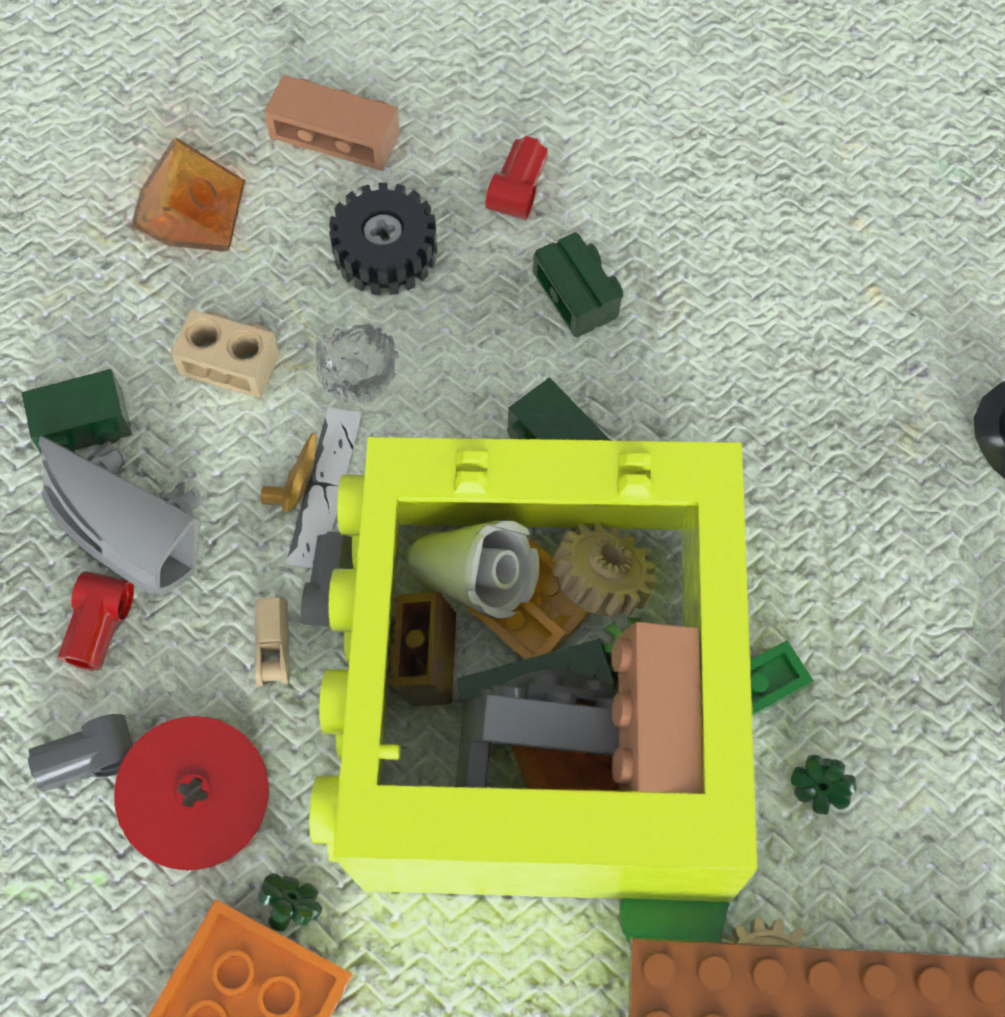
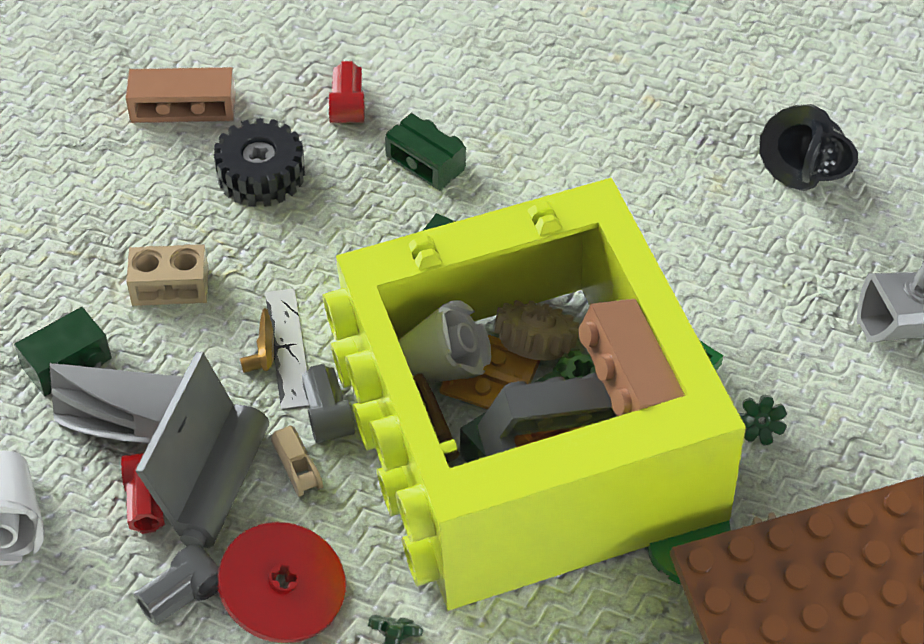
camera: 20 degrees left, 15 degrees down
clear orange slope [131,137,245,252] -> none
clear hair [316,323,399,404] -> none
none -> dark grey door [136,352,270,548]

